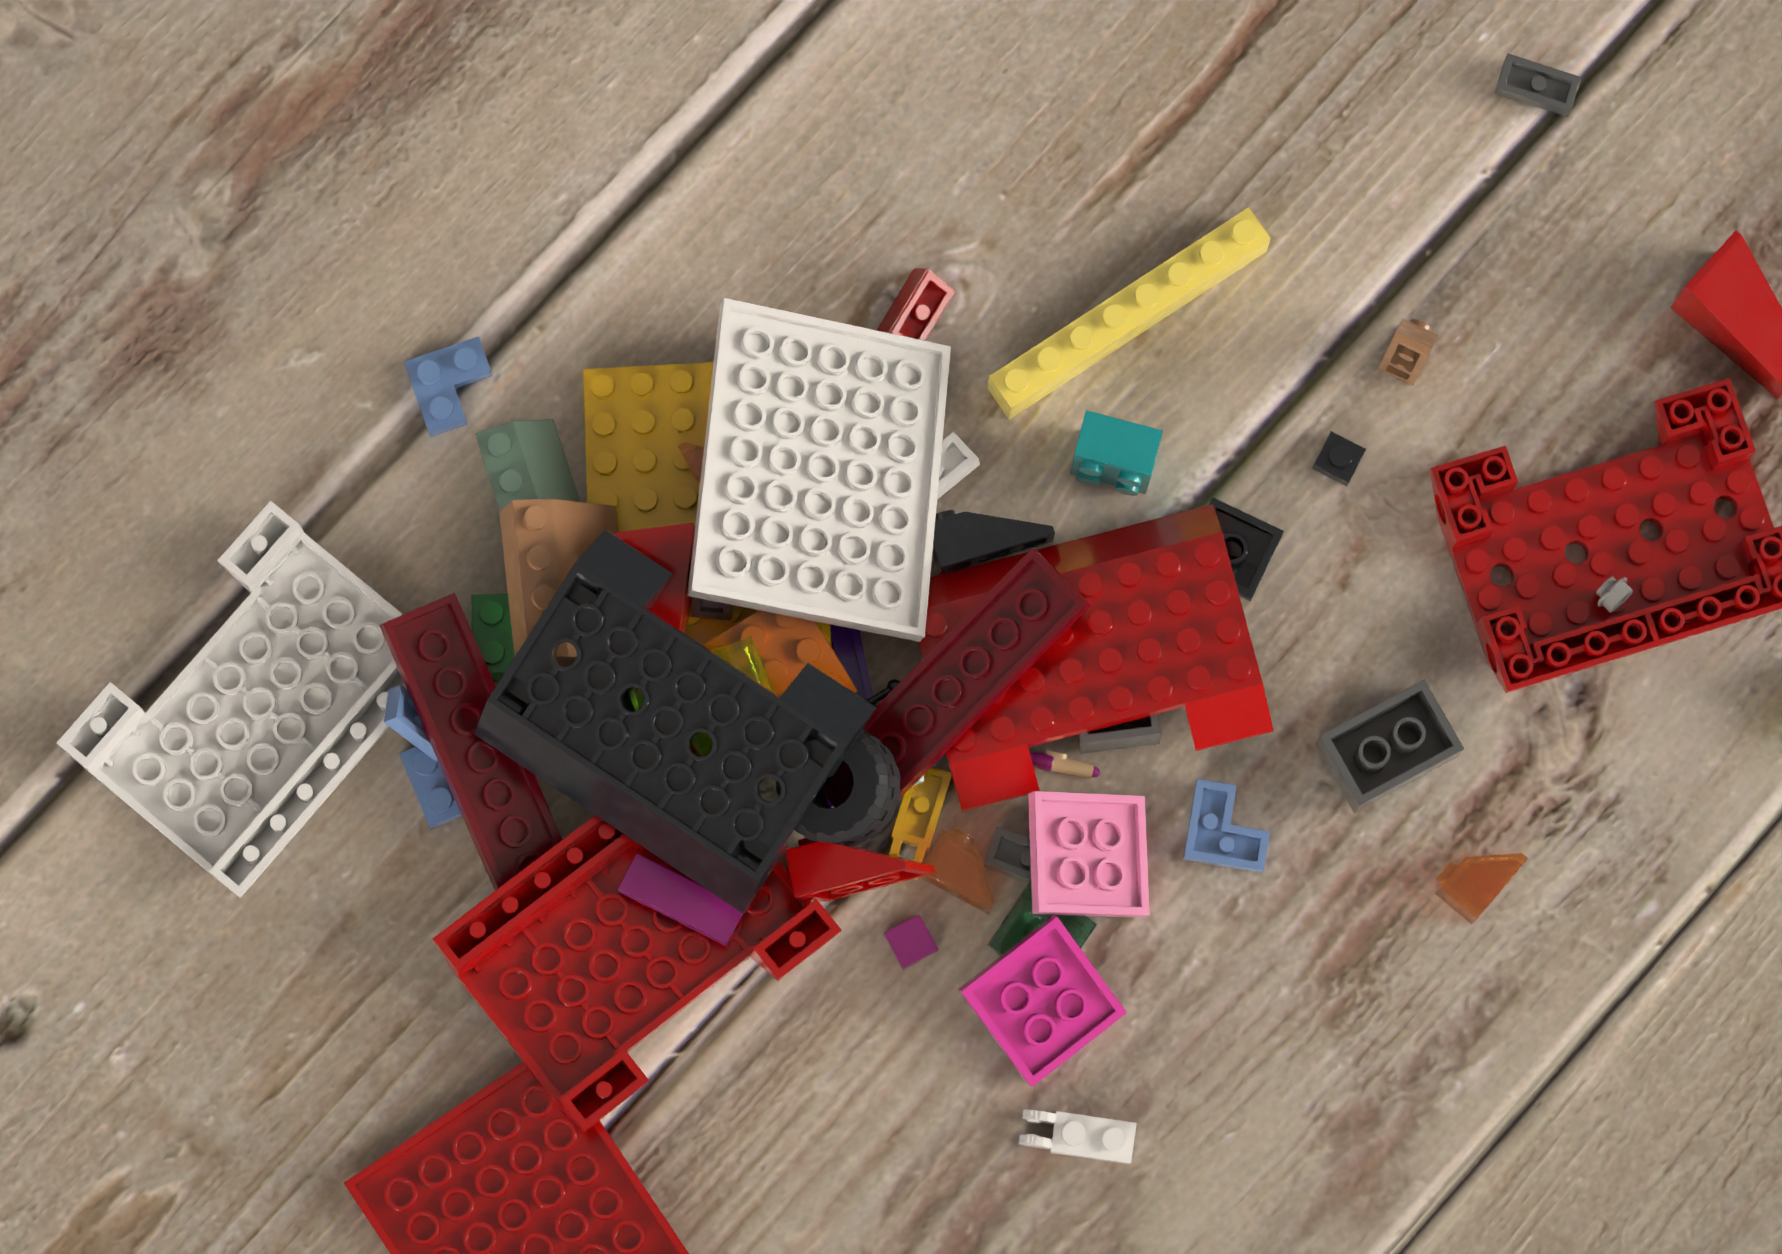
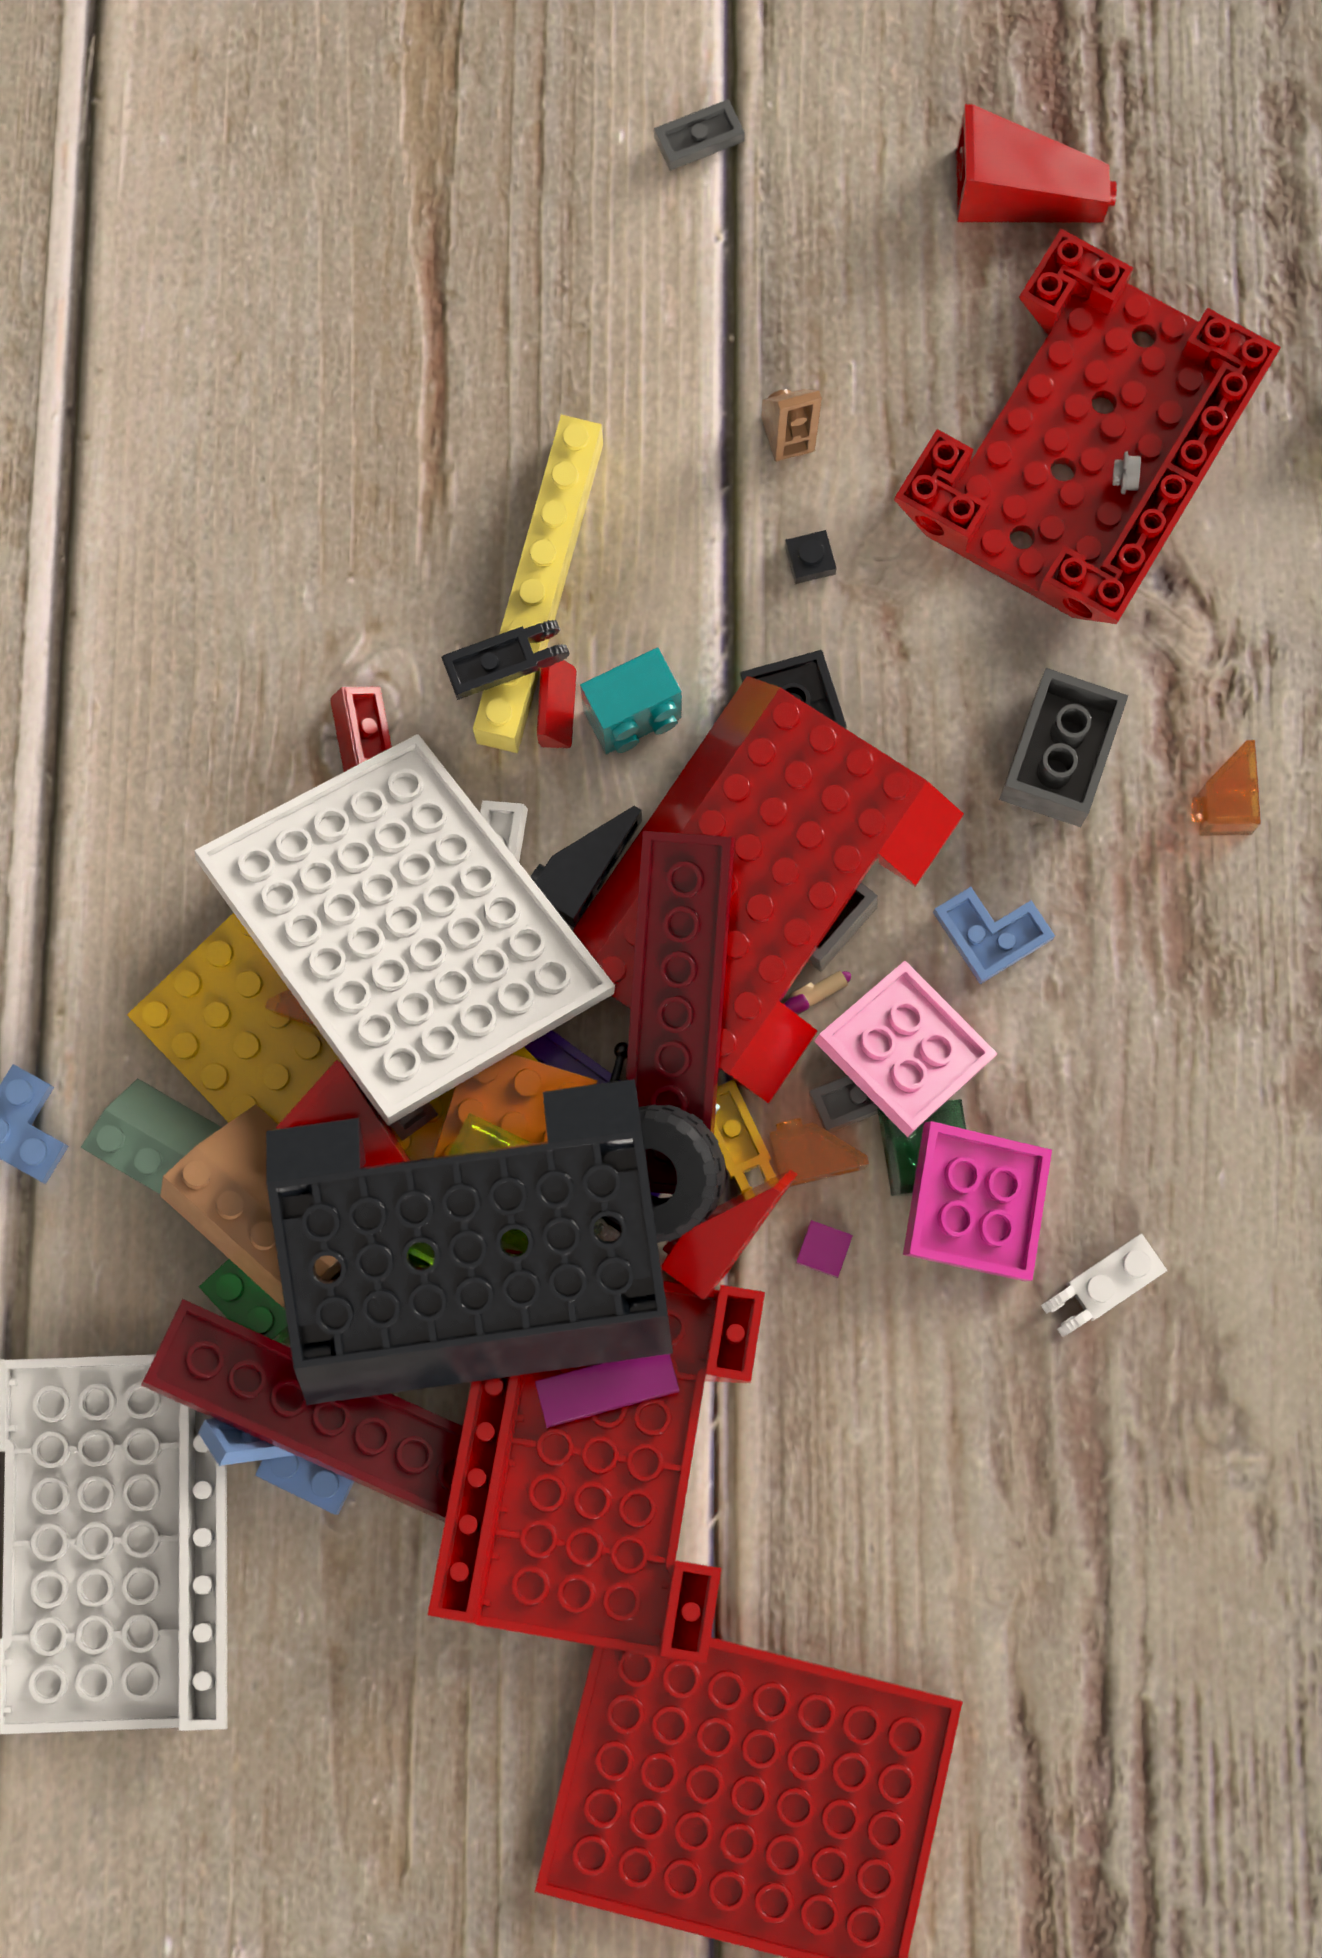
camera: 35 degrees left, 0 degrees up
none -> black hinge [441,620,570,700]
none -> red slope [537,660,577,749]

